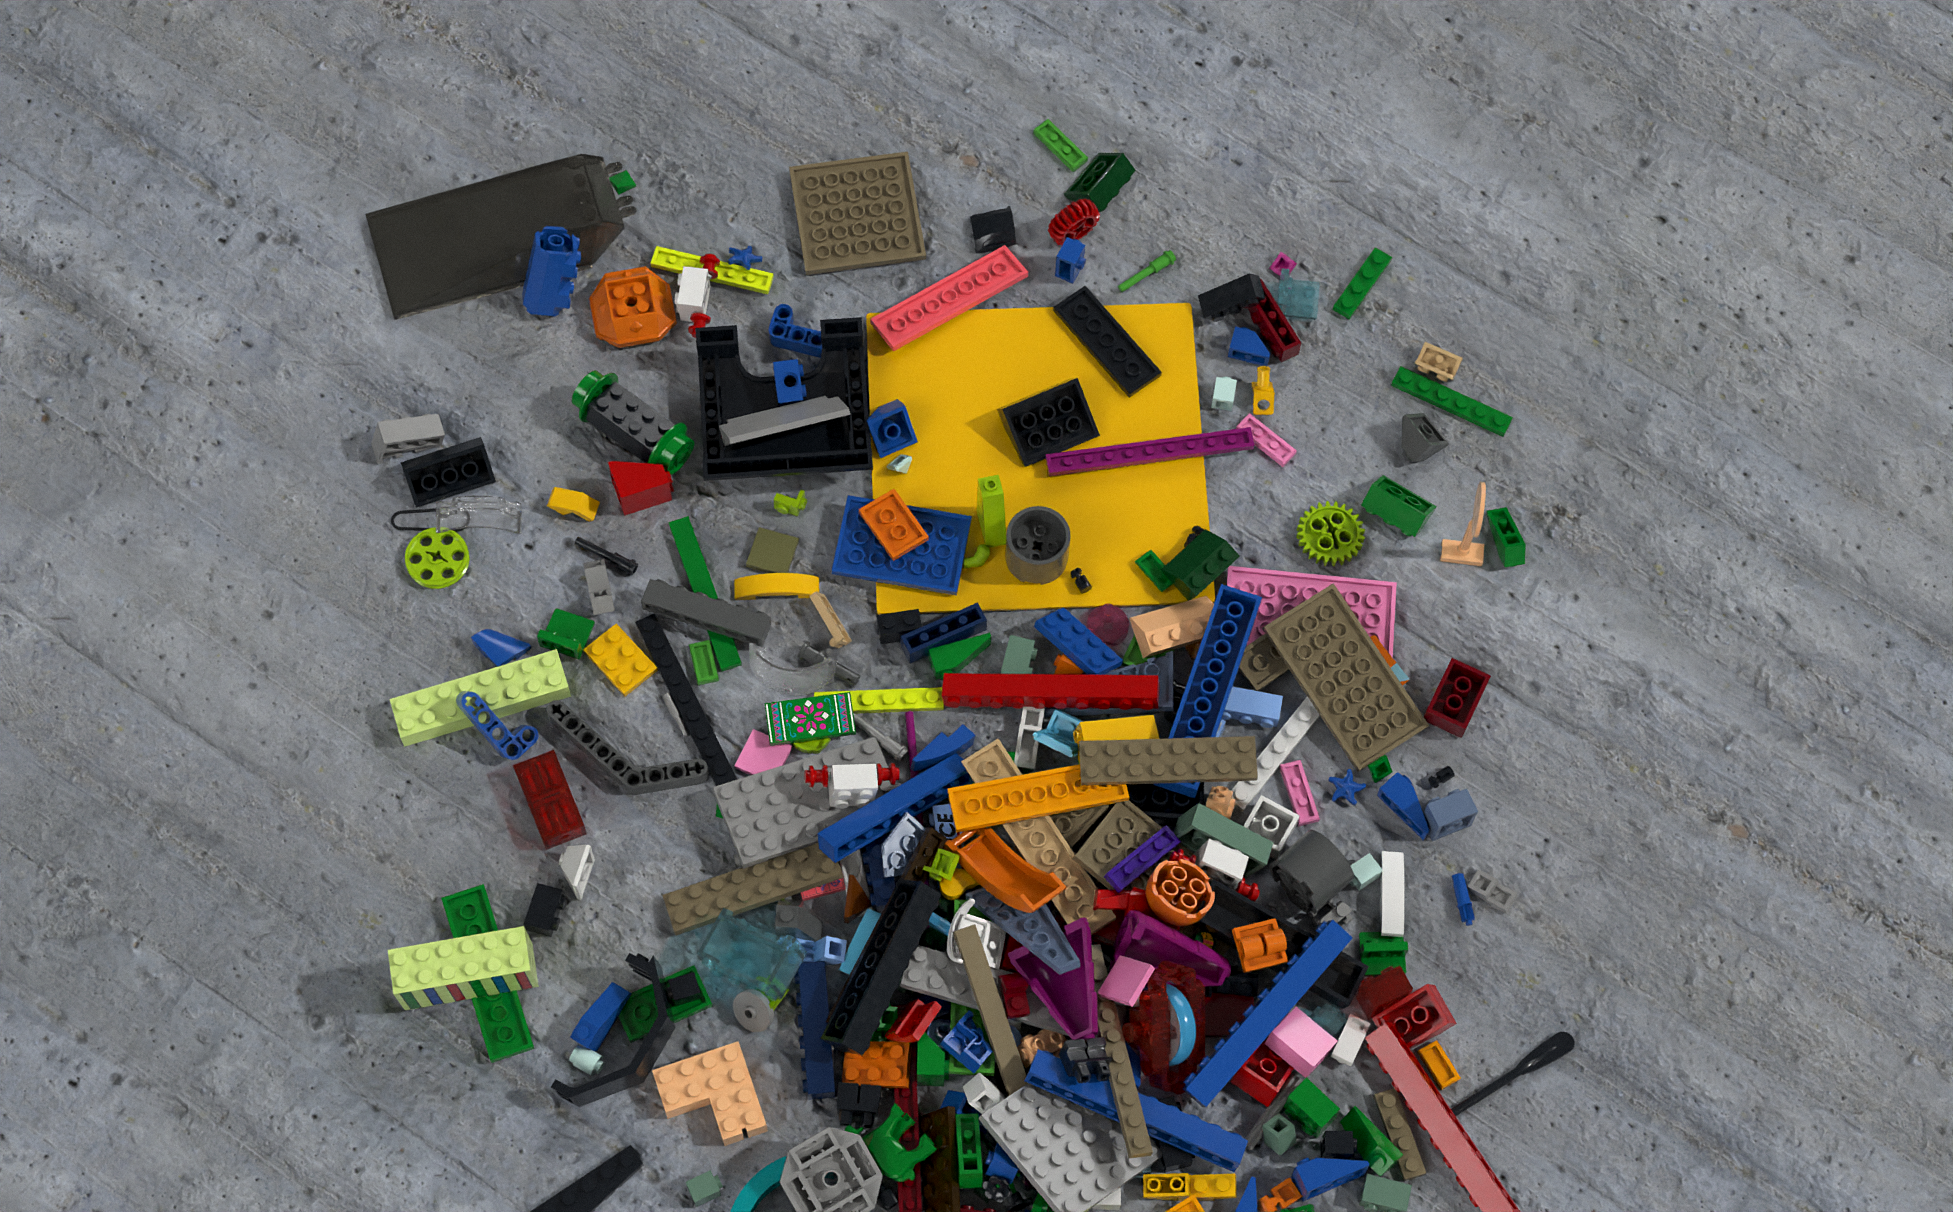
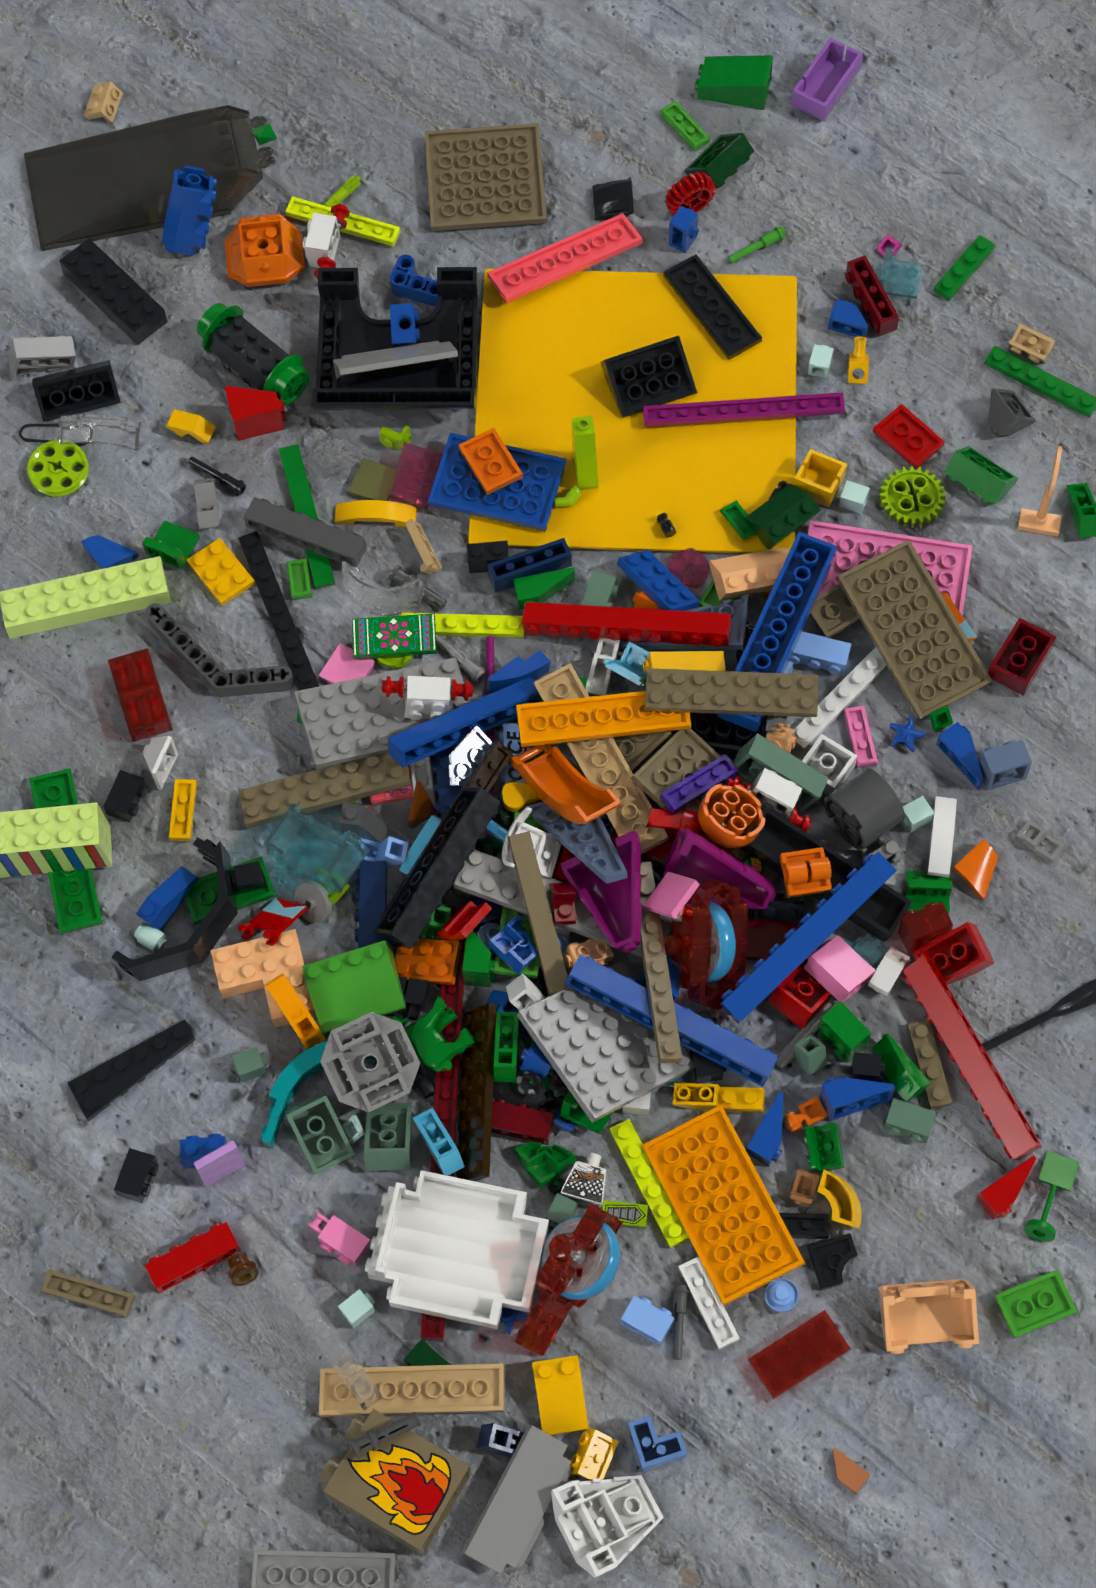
camera: 10 degrees right, 0 degrees up
blue beam [456,691,539,760] -> none
light grey piece [662,693,689,737] -> none
blue animal [728,246,763,270] -> none
blue slope [866,399,918,458] -> none
light aqua slope [886,454,912,474] -> none
lime bracket [923,848,960,882] -> none
dark grey brick [1005,506,1070,585] -> none
black hips [1059,1037,1112,1084] -> none
black brick [1198,273,1265,322] -> none
bright pink tile [1236,413,1297,467] -> none
light orange tile [1417,1040,1461,1090] -> none
black piece [1428,766,1455,788] -> none
blue piece [1451,873,1475,926] -> none
none -> black brick [59,238,168,345]
none -> tan bracket [84,81,122,123]
none -> yellow plate [169,779,197,842]
none -> red flag [238,898,308,946]
none -> light orange slope [265,973,327,1050]
none -> bright green slope [302,940,406,1034]
none -> lime piece [323,175,361,207]
none -> clear pink plate [389,443,442,509]
none -> green slope [695,55,773,110]
none -> medium lavender piece [791,38,863,121]
none -> yellow piece [793,449,847,508]
none -> light aqua brick [837,480,870,514]
none -> red plate [873,404,945,470]
none -> orange slope [953,839,998,900]

